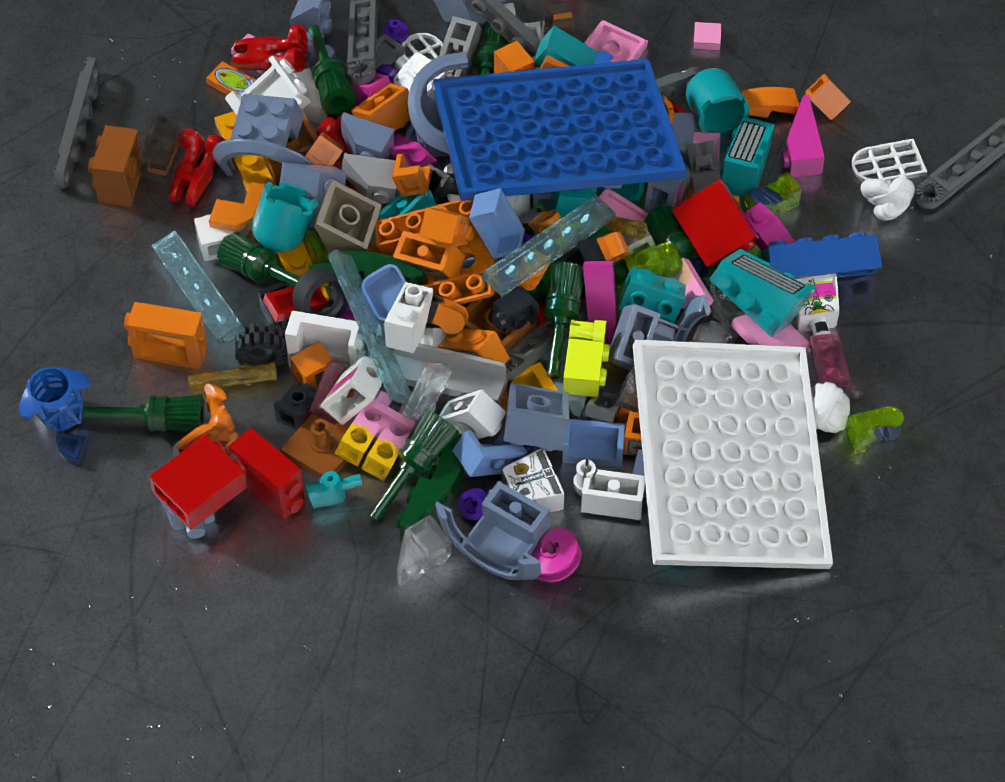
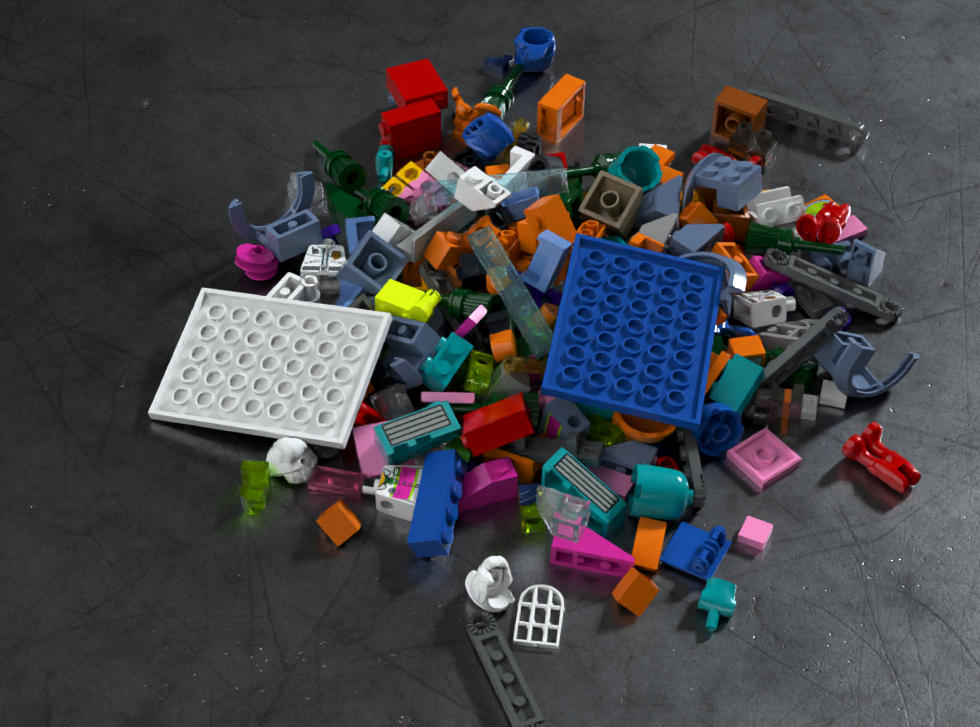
camera: 110 degrees right, 10 degrees down
clear light blue tile [151,231,245,346] -> none
none -> dark green piece [312,140,367,193]
none -> orange panel [316,498,362,546]
none -> blue piece [462,112,515,162]
none -> clear slope [536,485,591,543]
none -> blue hinge [659,522,732,581]
none -> teal piece [697,577,737,631]

